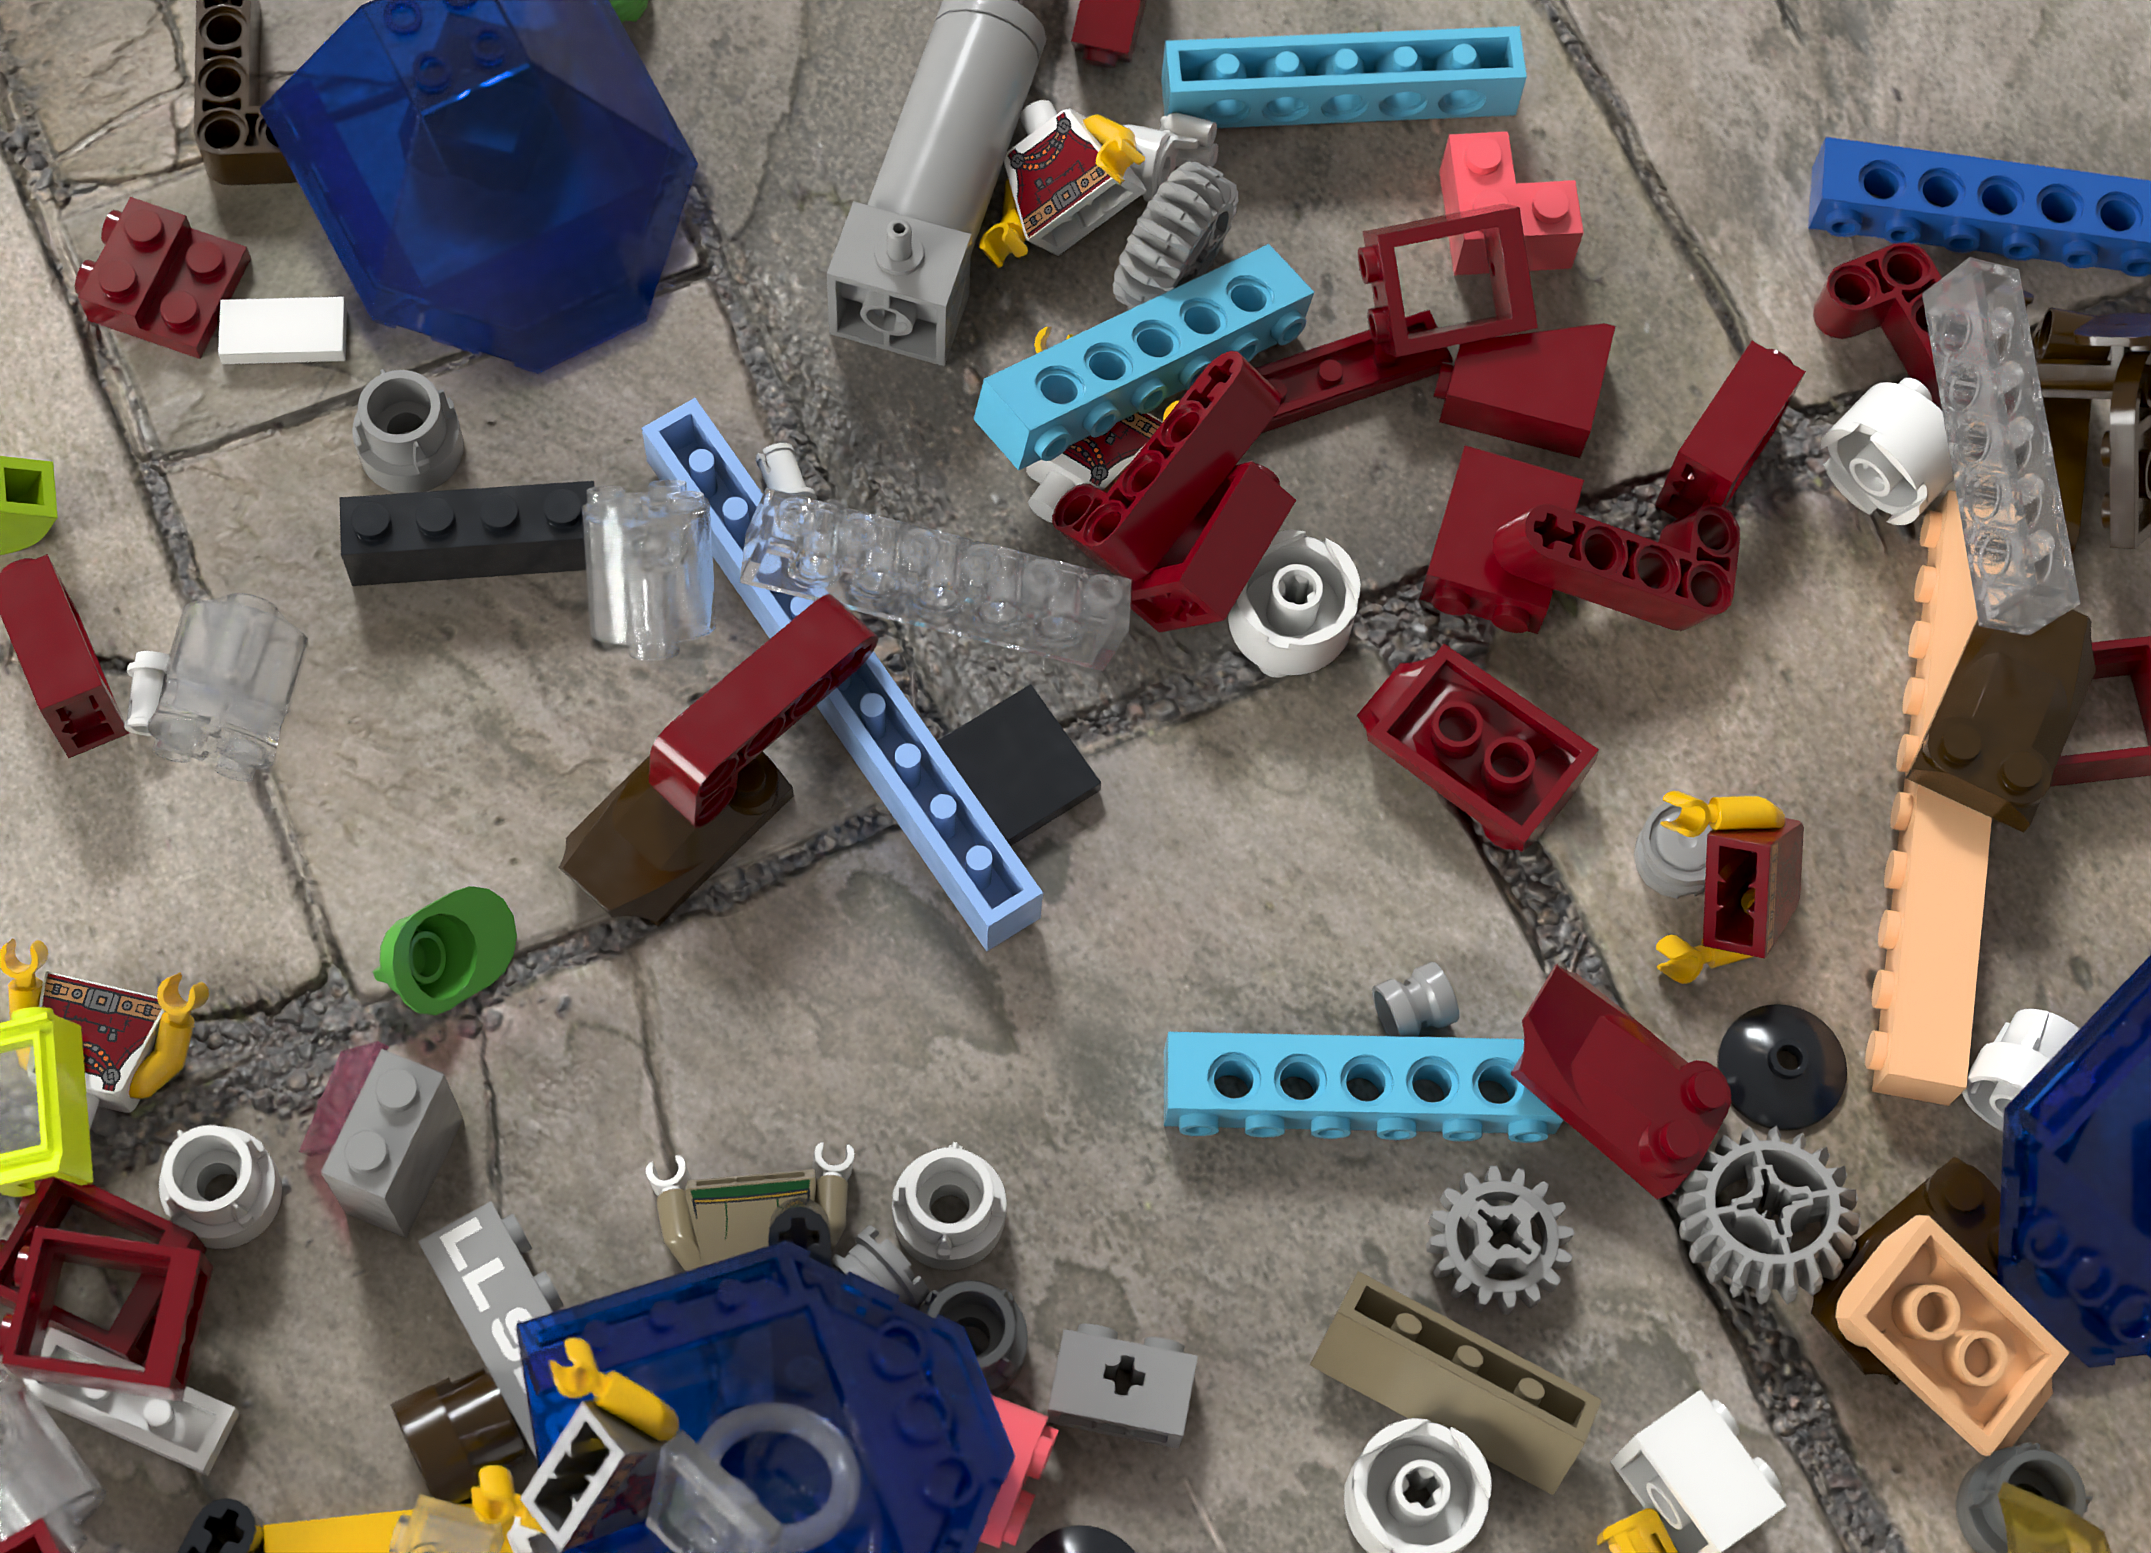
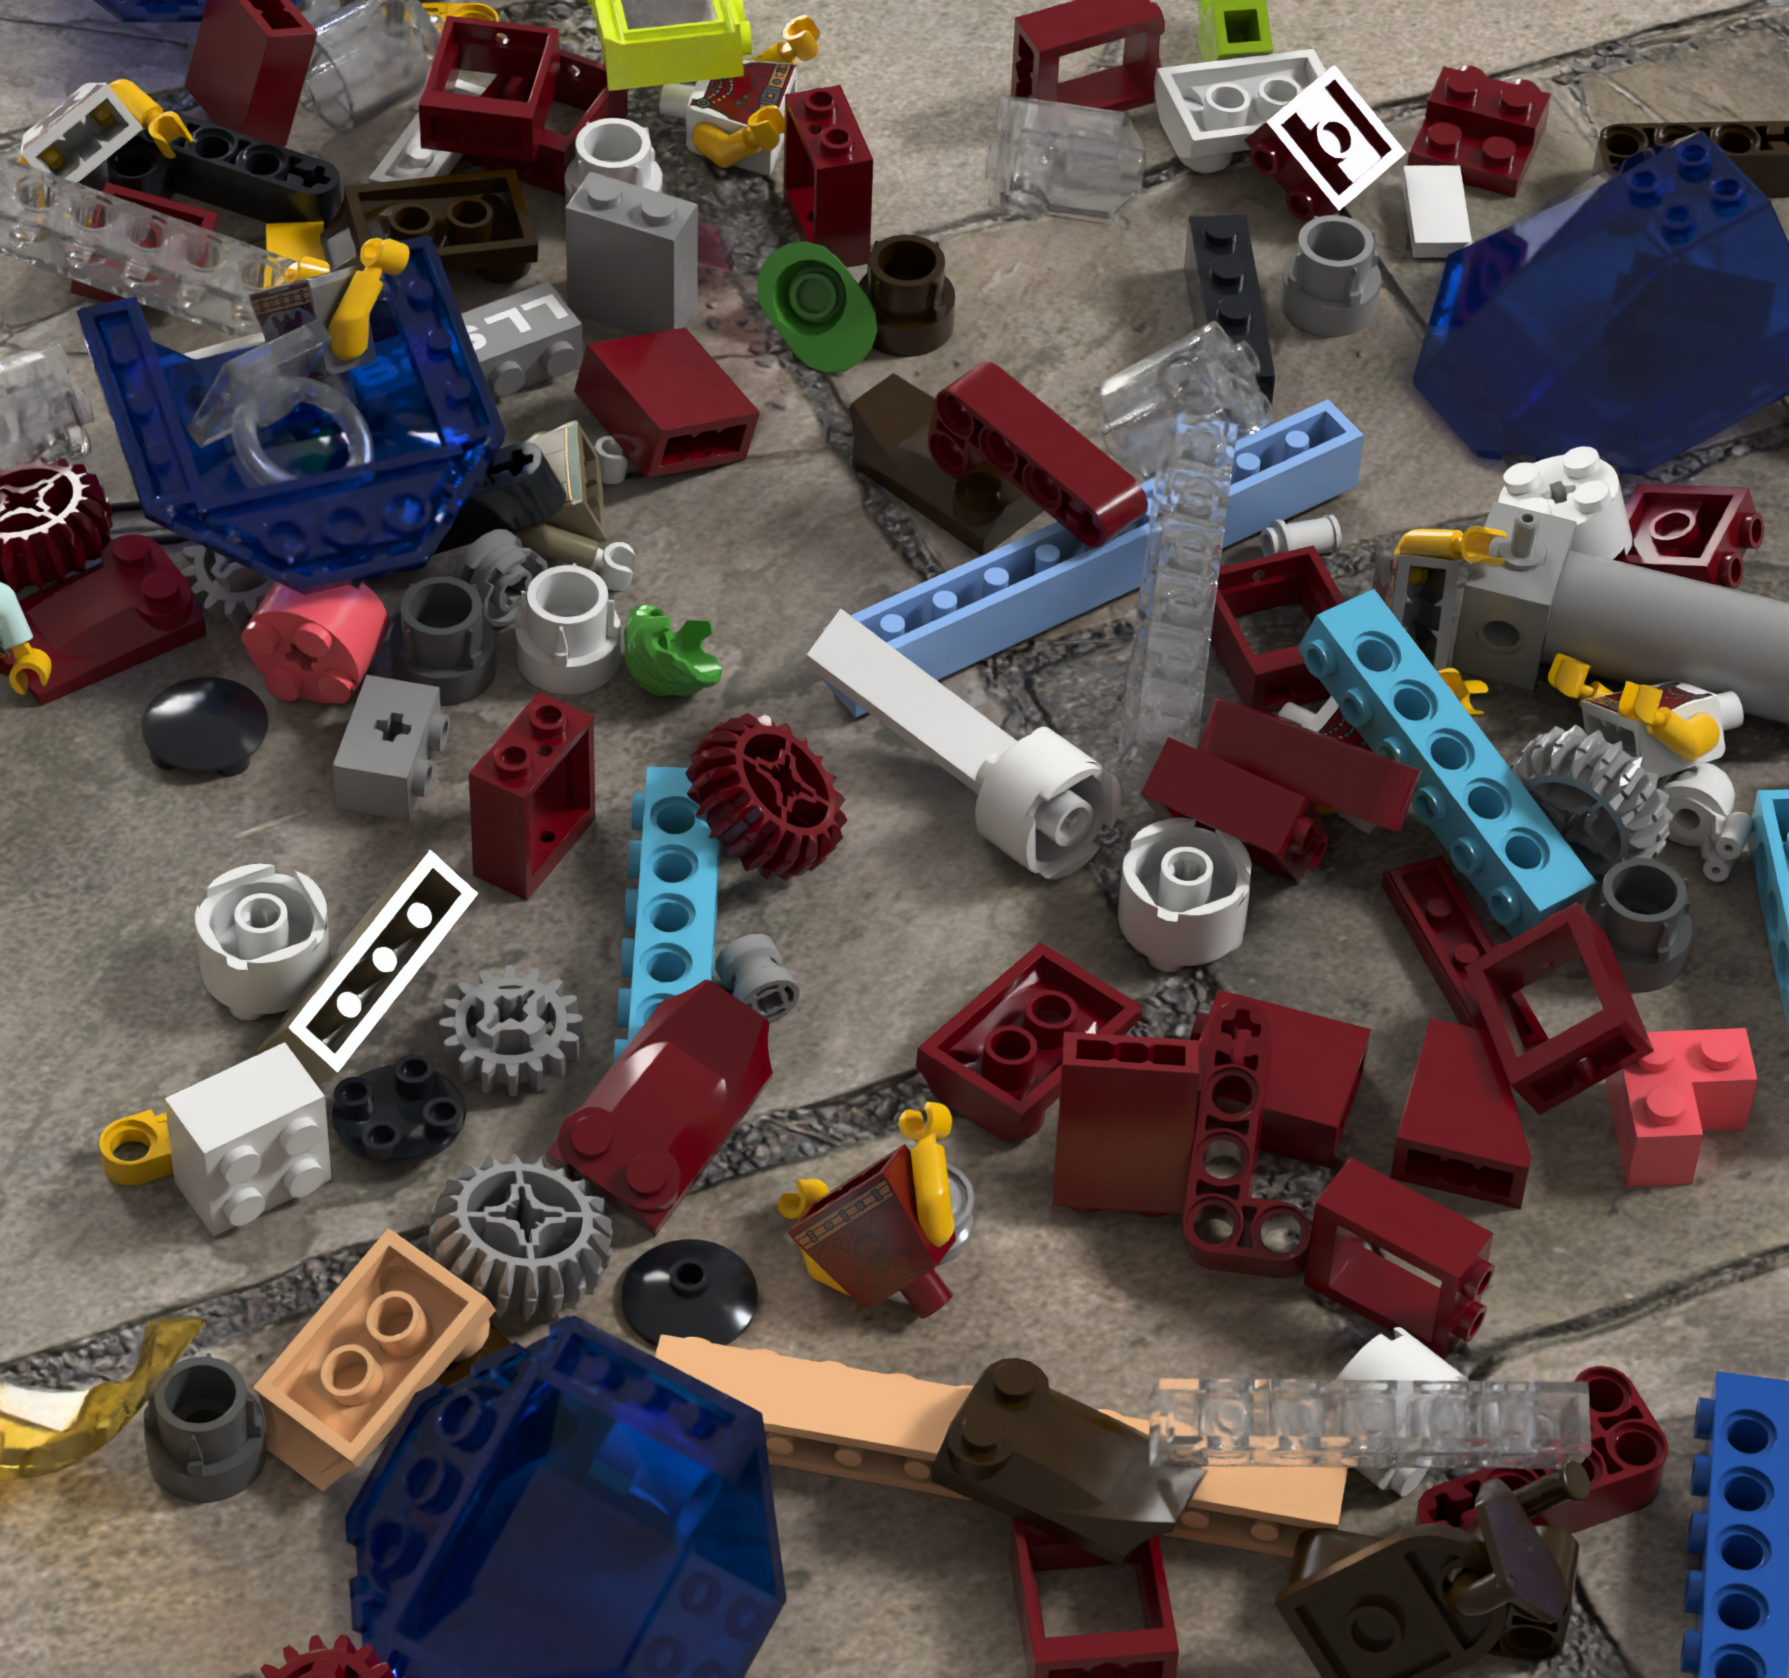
camera: 95 degrees right, 20 degrees down
black tile [937,684,1102,846] -> none
none -> dark brown slope [320,168,538,283]
none -> black dish [332,1054,466,1165]
none -> dark red window [469,691,596,901]
none -> dark red brick [574,327,760,478]
none -> bright green hair [624,604,722,697]
none -> dark red gear [685,713,848,881]
none -> dark red window [783,85,873,268]
none -> white tile [801,609,1018,794]
none -> dark brown piece [859,235,955,357]
none -> white brick [975,727,1121,880]
none -> dark red brick [1052,1032,1199,1217]
none -> white slope [1154,49,1326,174]
none -> dark red window [1196,545,1345,713]
none -> plate [1244,64,1406,221]
none -> torso [1372,526,1508,718]
none -> white brick [1498,446,1632,560]
none -> dark grey piece [1580,857,1693,993]
none -> dark red plate [1613,484,1764,589]

